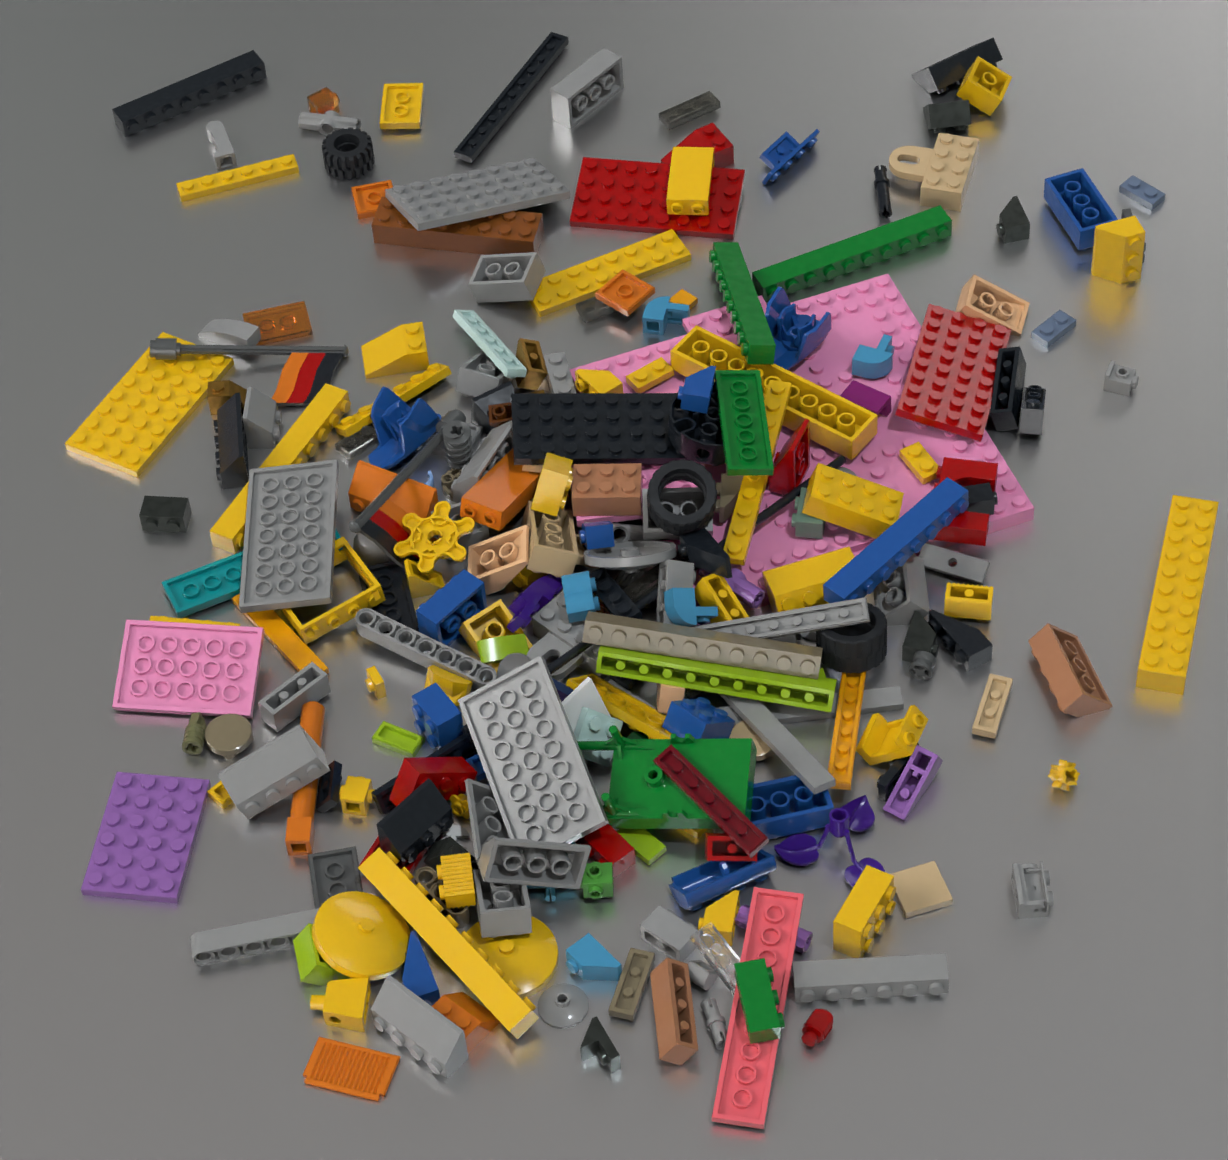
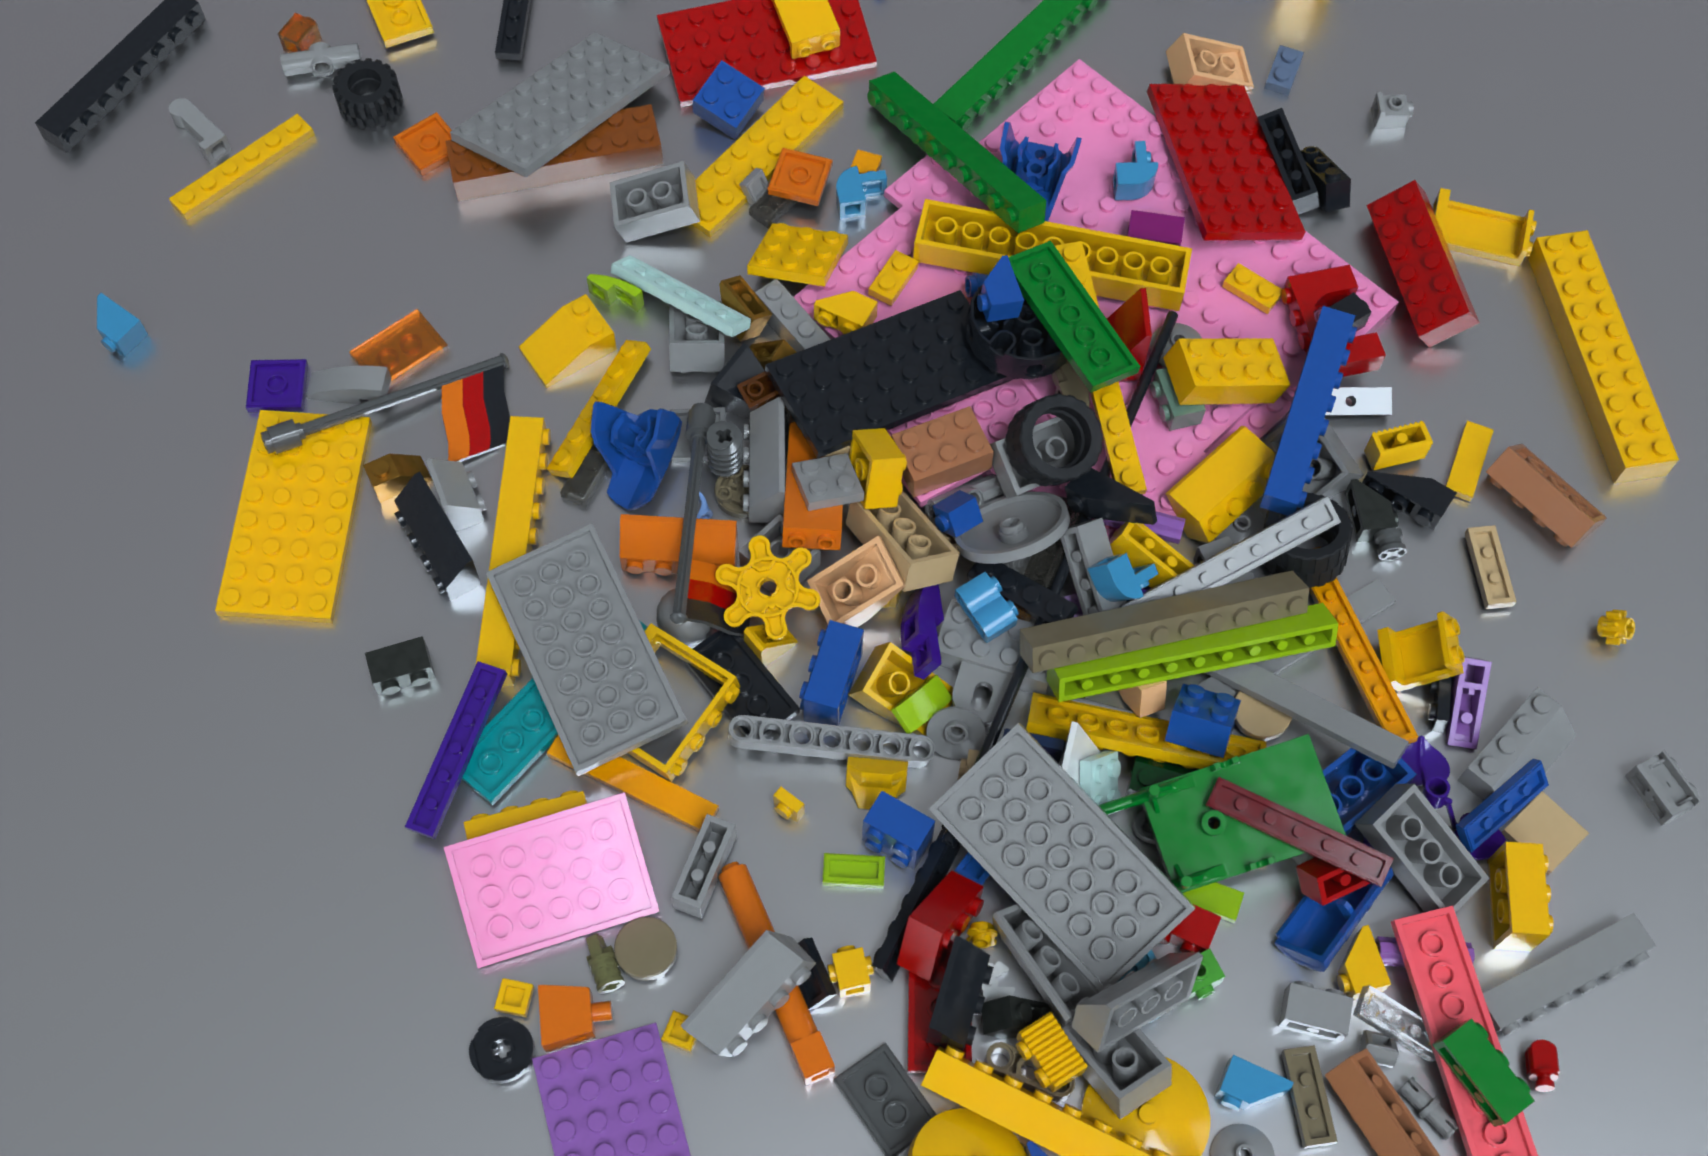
camera: 30 degrees left, 15 degrees up
none -> dark azure slope [97,293,148,357]
none -> dark purple tile [246,359,308,412]
none -> dark purple plate [405,661,507,839]
none -> black plate [469,1017,535,1084]
none -> yellow plate [494,978,535,1018]
none -> orange torso [538,985,613,1052]
none -> lime slope [587,274,644,312]
none -> blue brick [693,60,765,140]
none -> light grey tile [739,168,769,206]
none -> yellow plate [747,223,848,287]
none -> light grey plate [792,453,864,511]
none -> light grey brick [1355,784,1490,913]
none -> red brick [1366,180,1479,348]
none -> yellow panel [1432,188,1537,267]
none -> yellow tile [1445,421,1494,502]
none -> blue tile [1455,759,1549,853]
none -> light grey slope [1458,687,1576,801]

